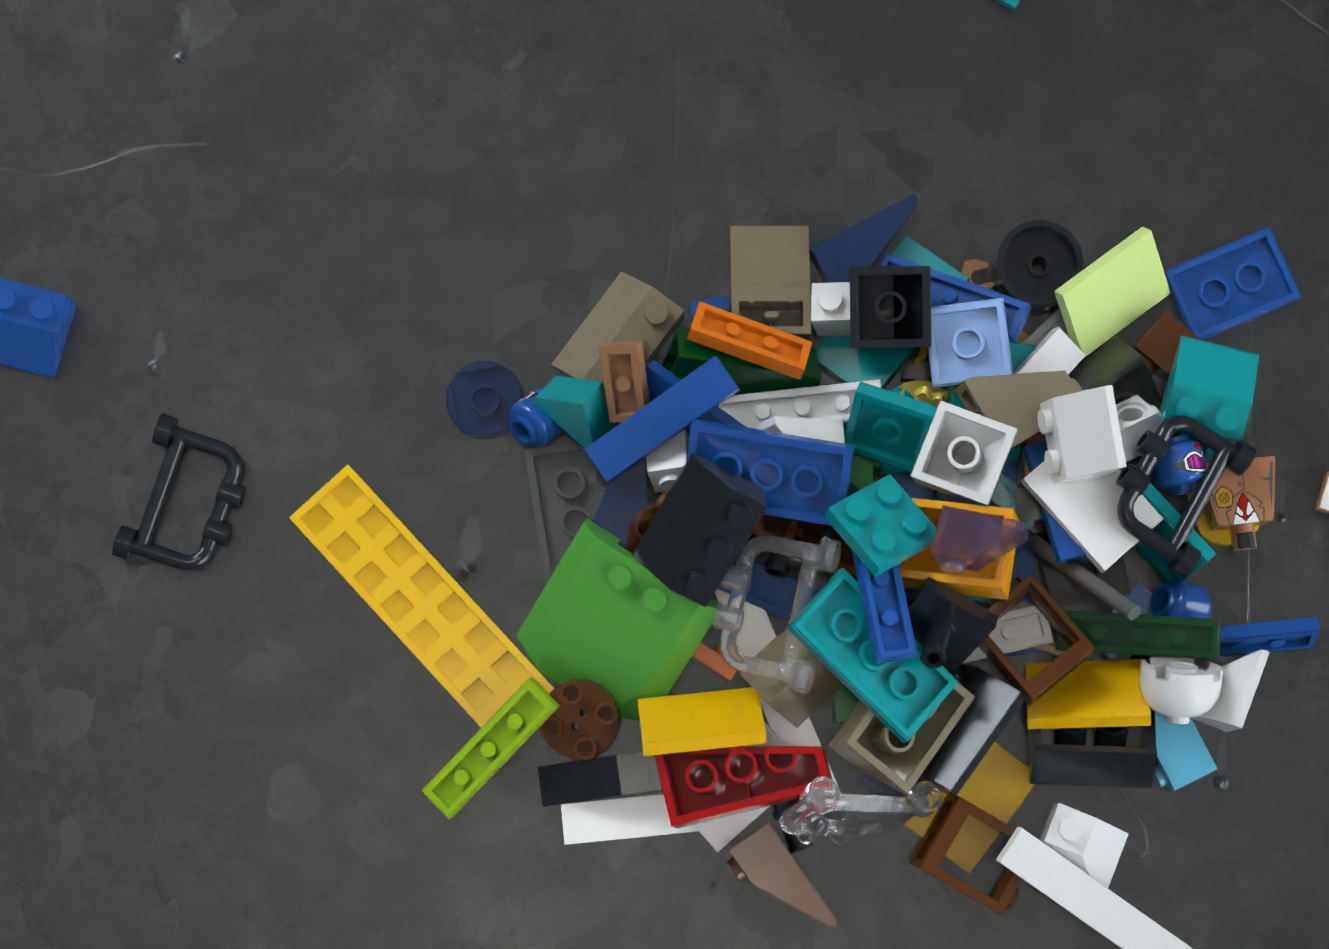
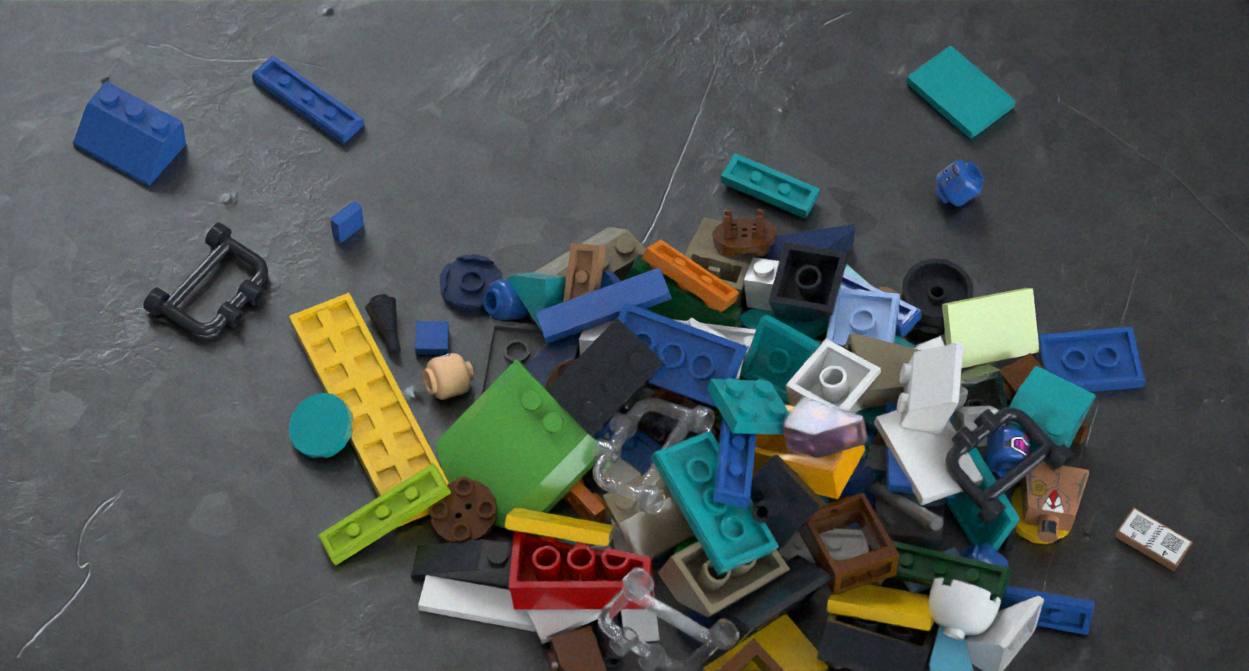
camera: 15 degrees right, 25 degrees down
none -> blue tile [252,55,364,144]
none -> teal tile [289,393,353,459]
none -> blue tile [331,201,364,244]
none -> black cone [365,294,401,354]
none -> blue tile [415,321,449,355]
none -> light nougat head [423,353,474,400]
none -> reddish brown plate [712,209,777,256]
none -> teal plate [721,153,820,219]
none -> blue head [935,160,984,206]

